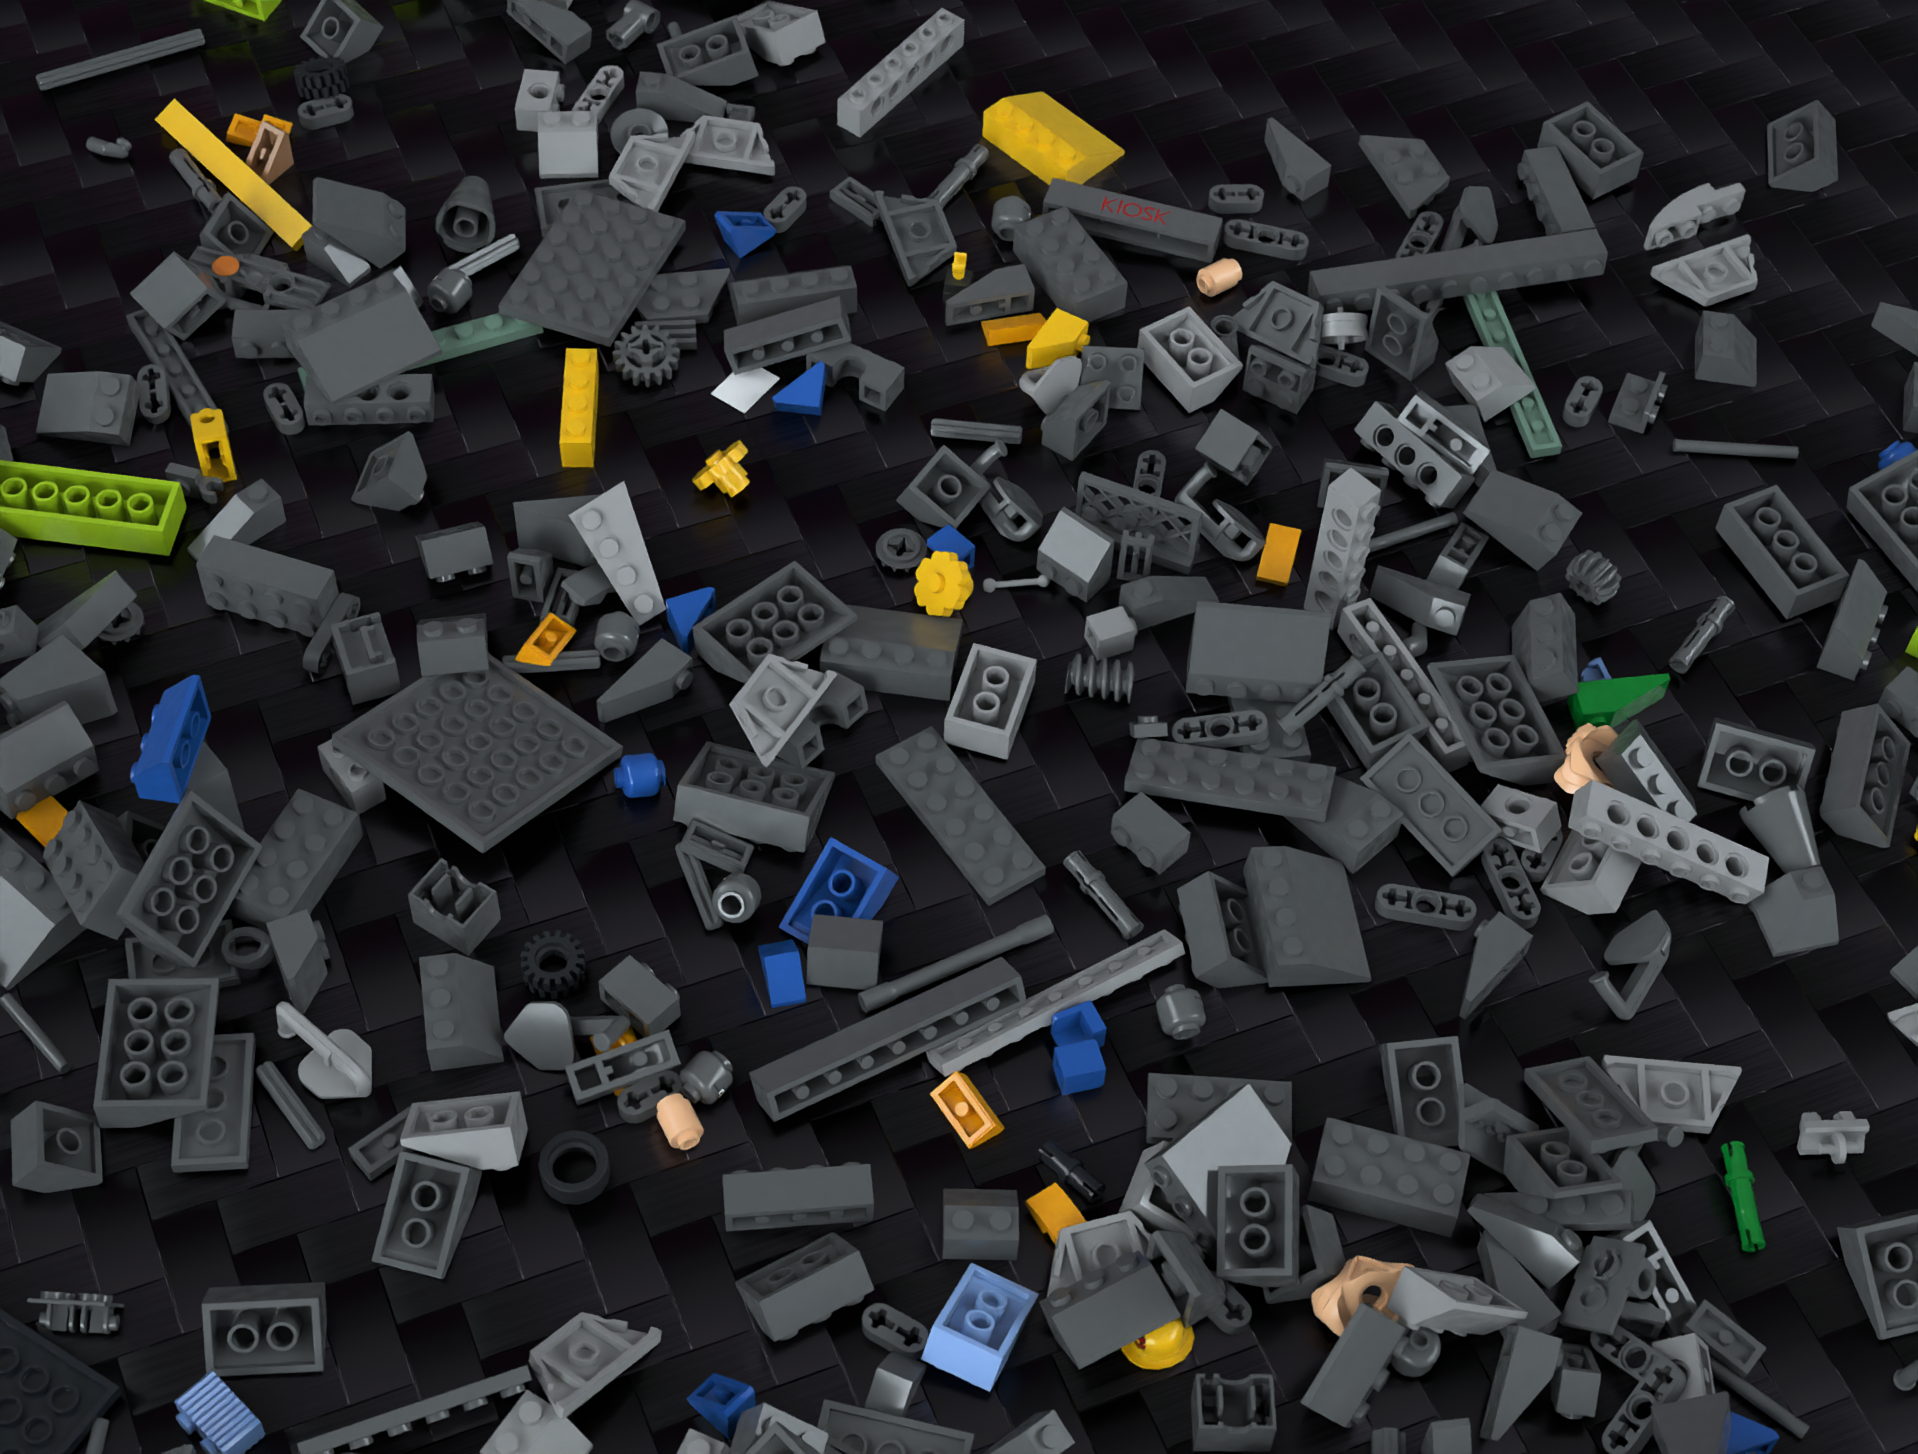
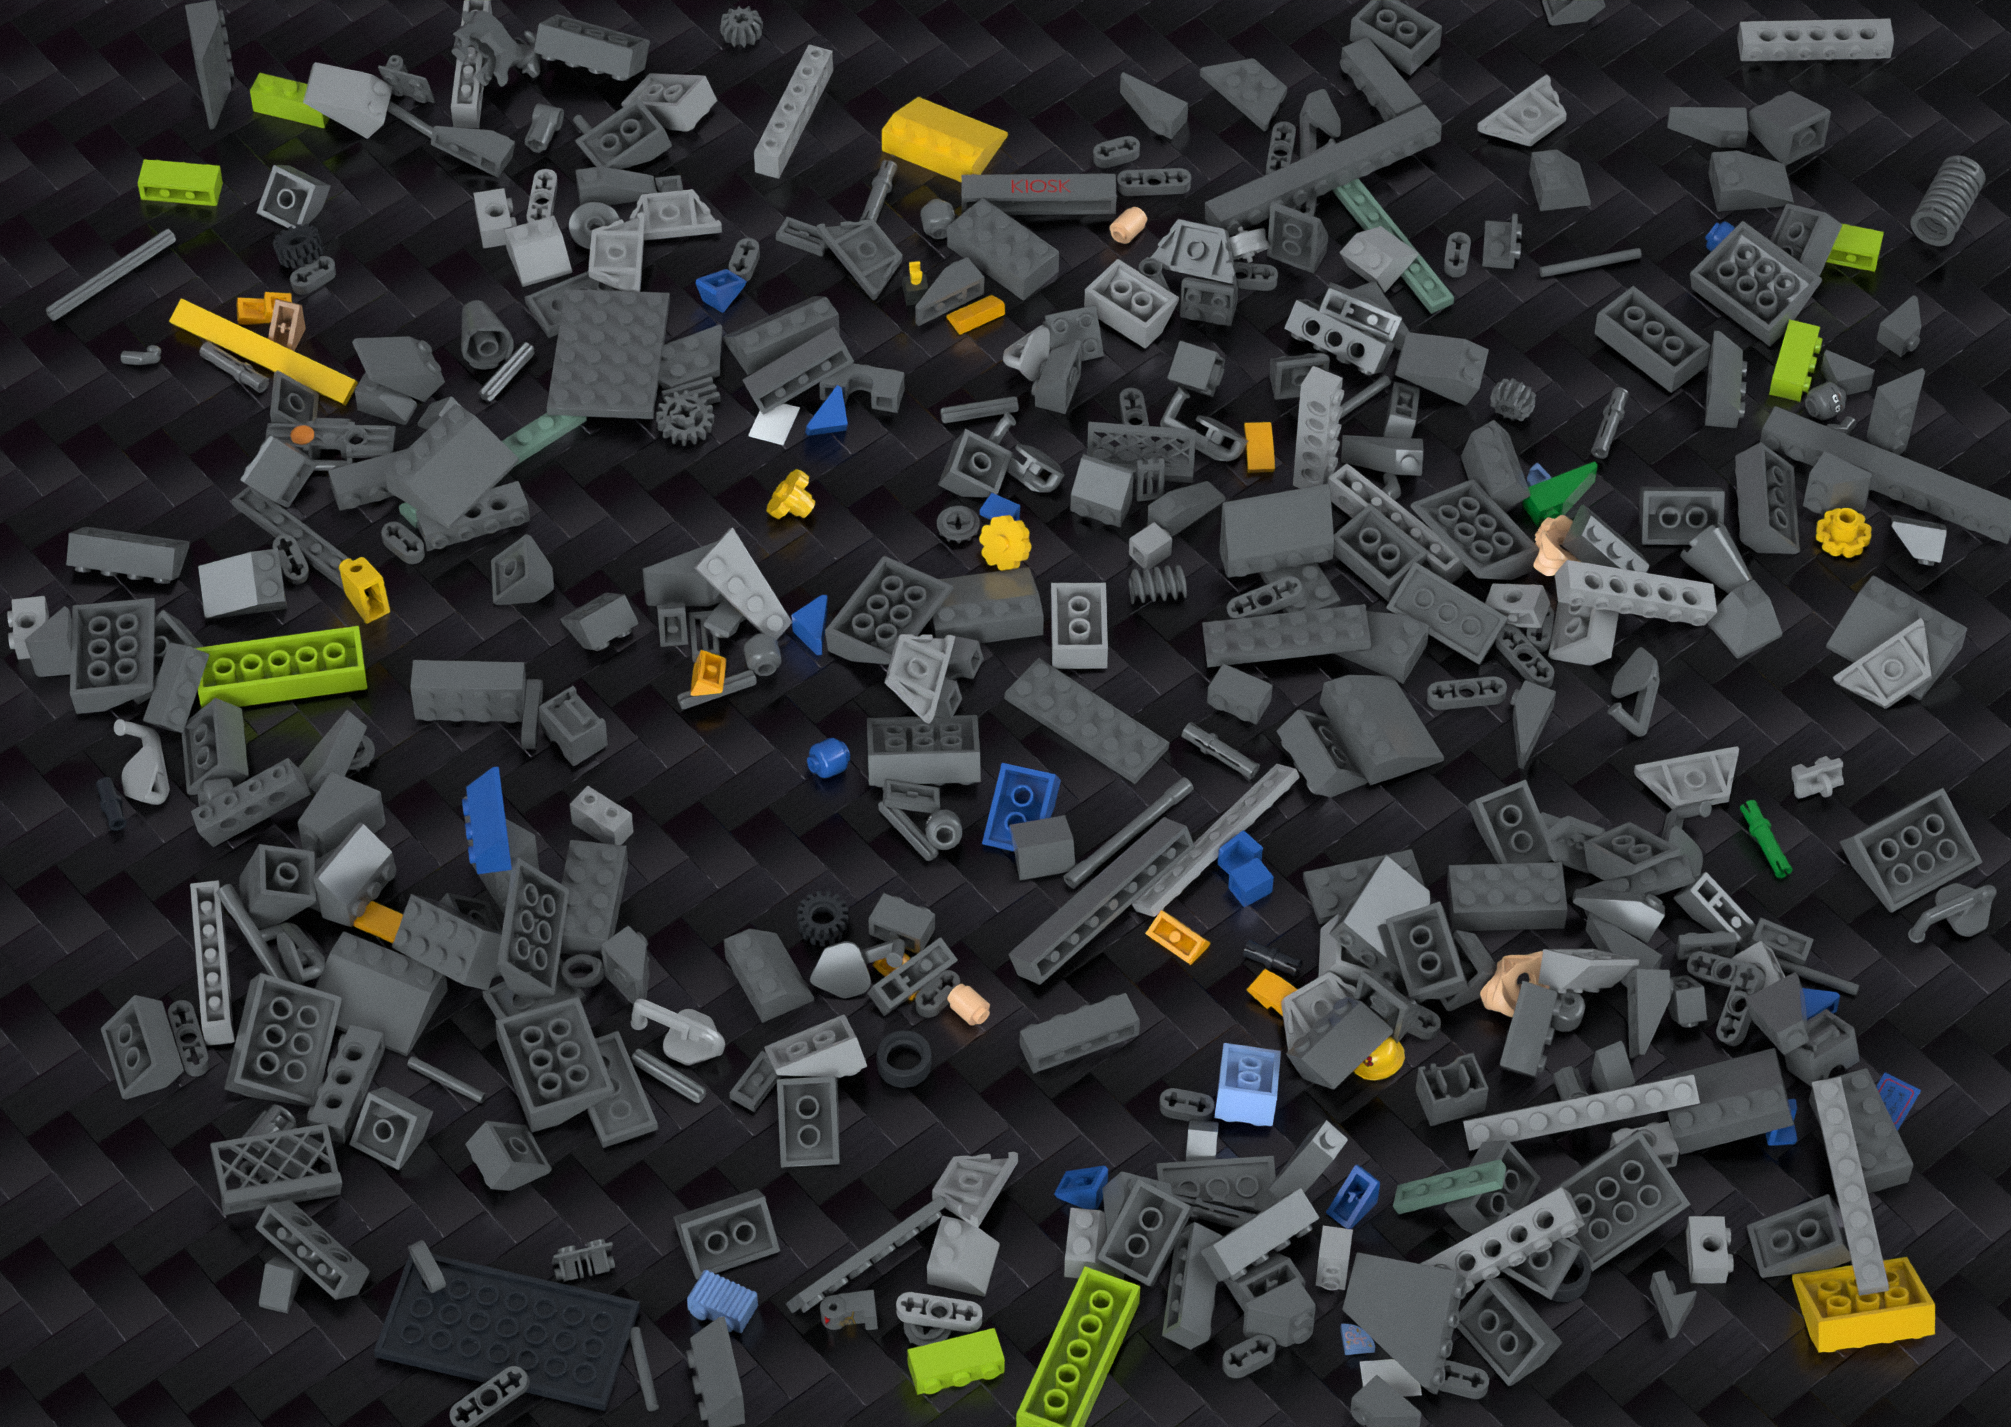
camera: 15 degrees left, 0 degrees up
dark grey plate [165,462,224,504] -> none
dark grey slope [187,478,286,561] -> none
dark grey plate [332,653,623,853] -> none
dark grey piece [408,858,501,956] -> none
dark grey slope [417,613,489,677] -> none
dark grey head [427,268,473,314] -> none
yellow brick [560,348,599,467] -> none
dark grey slope [597,638,694,723] -> none
dark grey head [679,1050,733,1104] -> none
dark grey slope [735,1232,874,1342] -> none
blue slope [758,940,806,1008] -> none
dark grey slope [943,1189,1019,1260] -> none
light grey hinge [983,575,1050,592] -> none
yellow slope [1026,308,1090,369] -> none
dark grey plate [1129,715,1168,738] -> none
dark grey head [1156,984,1206,1040] -> none
dark grey pin [1277,655,1367,737] -> none
dark grey plate [1524,1056,1658,1154] -> none
dark grey piece [1559,1236,1656,1335] -> none
light grey slope [1643,183,1746,251] -> none

